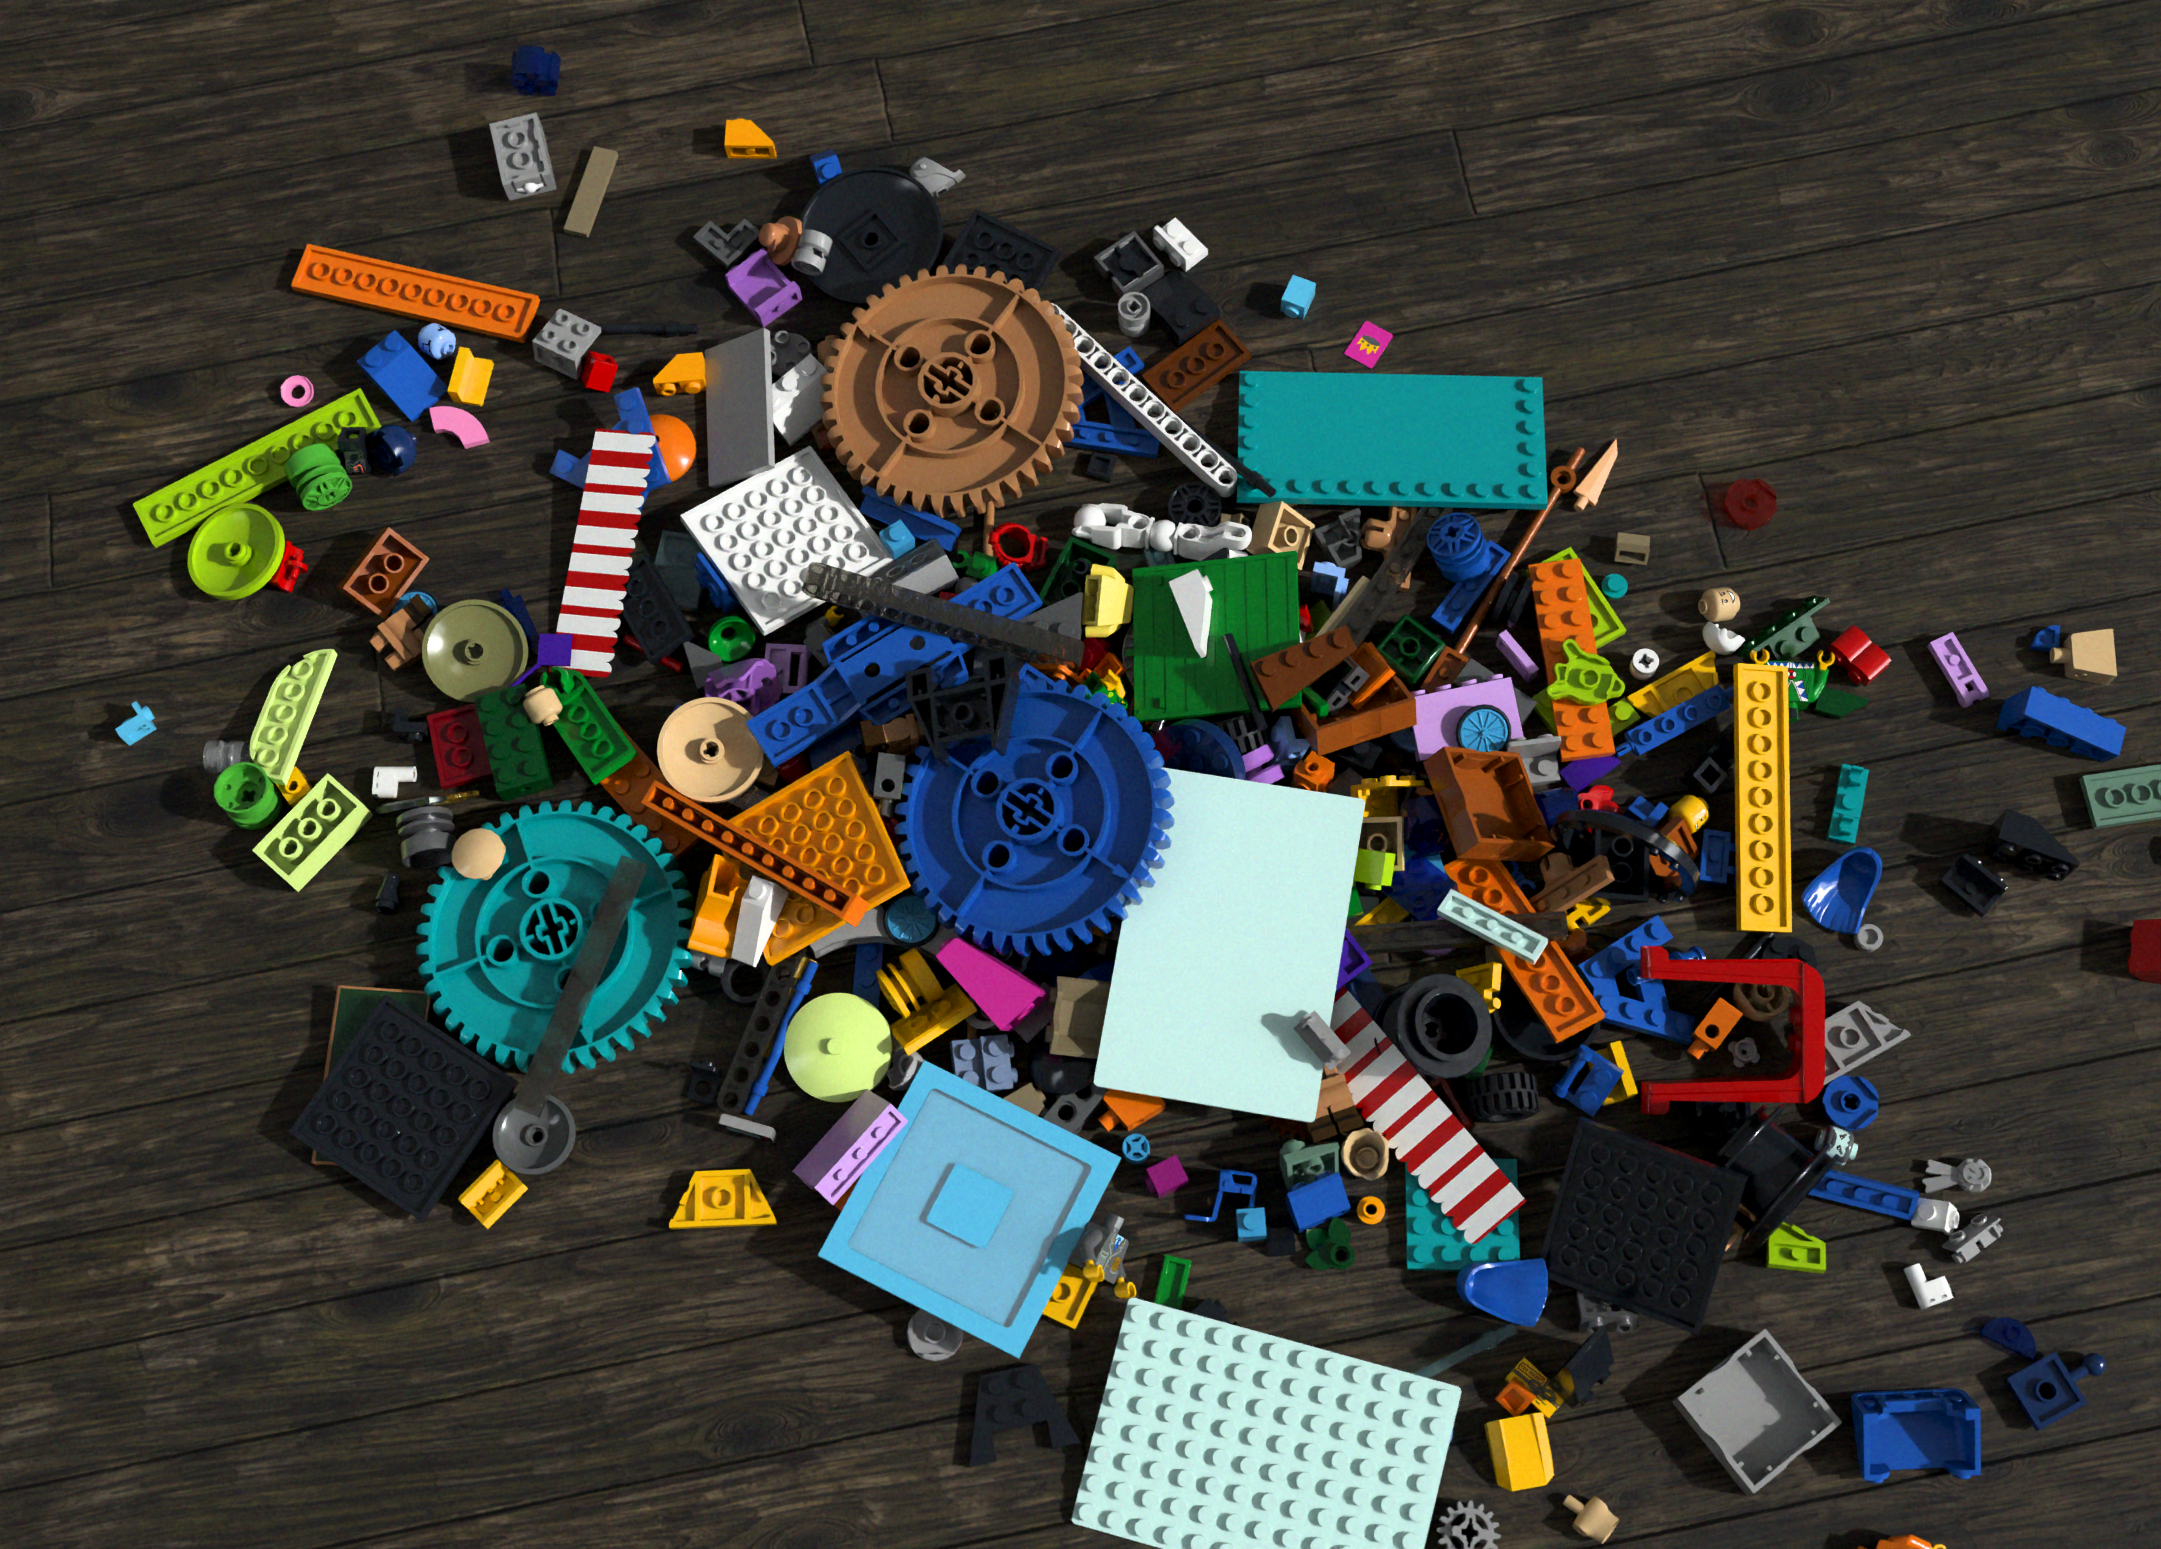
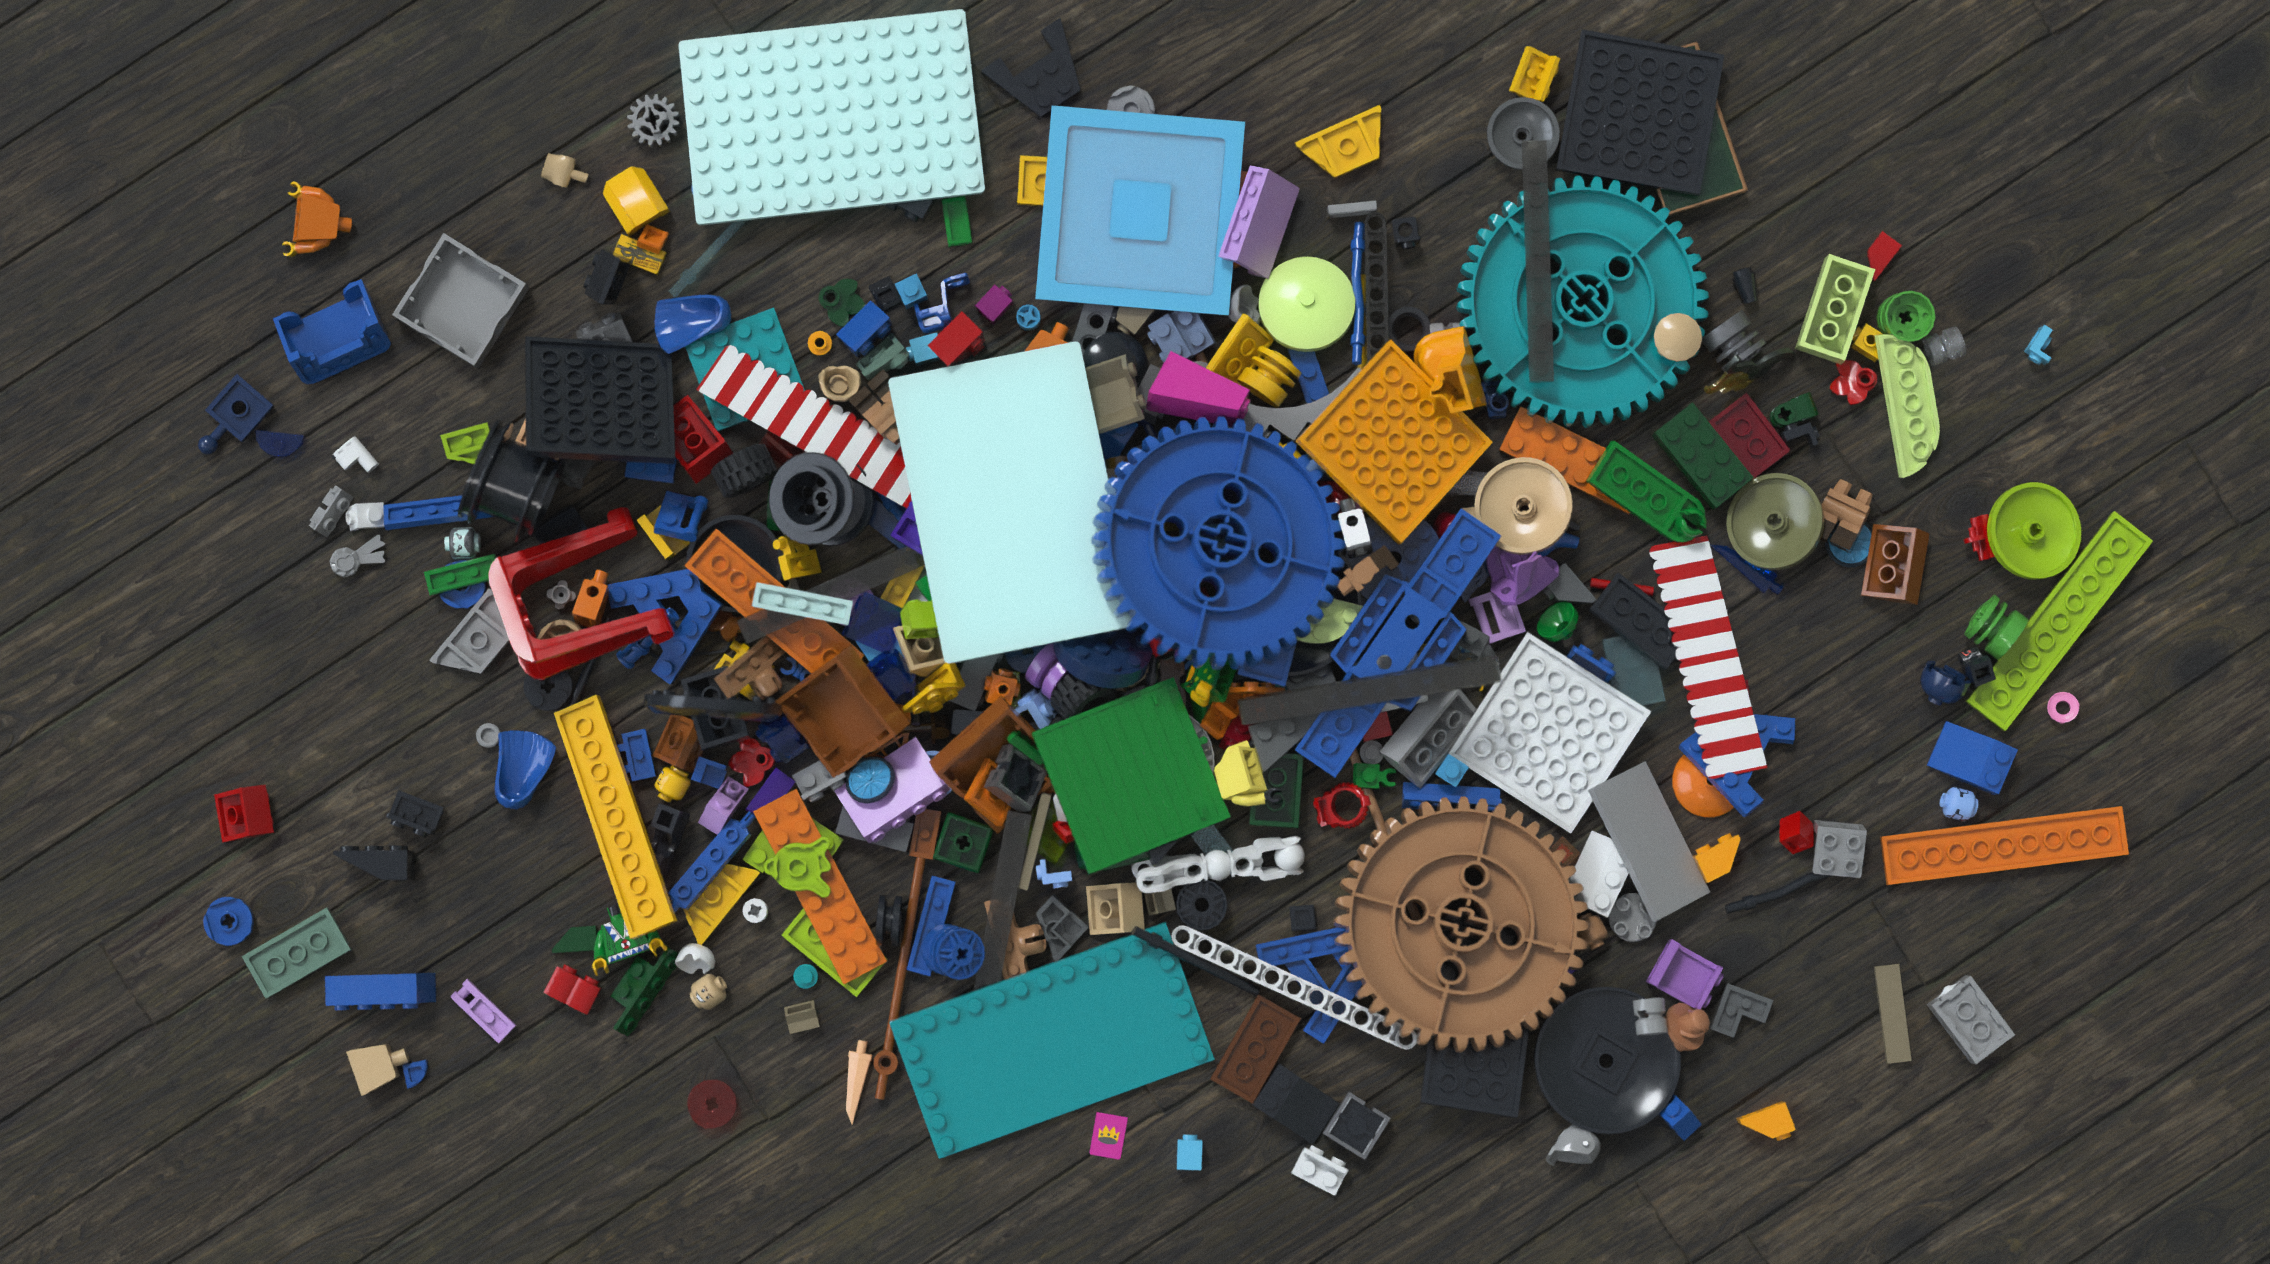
camera: 150 degrees right, 15 degrees up
white piece [372,766,417,800] -> none
bright pink tile [429,406,490,449] -> none
yellow panel [448,347,494,406] -> none
dark purple piece [508,634,573,688] -> none
clear blue brick [509,46,561,97] -> none
tan head [523,685,562,726] -> none
orange brick [641,780,870,928] -> none
white slope [731,875,789,967] -> none
dark azure wheel [883,892,940,948] -> none
black wedge [905,651,1020,767] -> none
dark grey torso [1068,1212,1136,1299] -> none
light grey wheel [1118,292,1150,337] -> none
white slope [1169,569,1213,658] -> none
black bar [1223,633,1268,731] -> none
reddish brown wing [1249,626,1357,713] -> none
light grey hinge [1293,1010,1351,1071] -> none
lavender tile [1496,630,1539,683] -> none
teal plate [1826,764,1869,846] -> none
none -> green tile [424,554,496,596]
none -> red slope [673,395,734,484]
none -> lavender slope [698,776,749,835]
none -> medium azure brick [906,332,941,366]
none -> red wedge [927,312,985,366]
none -> dark blue plate [1481,381,1509,419]
none -> dark green piece [1769,392,1819,428]
none -> red plate [1829,360,1877,405]
none -> red tile [1867,231,1902,282]

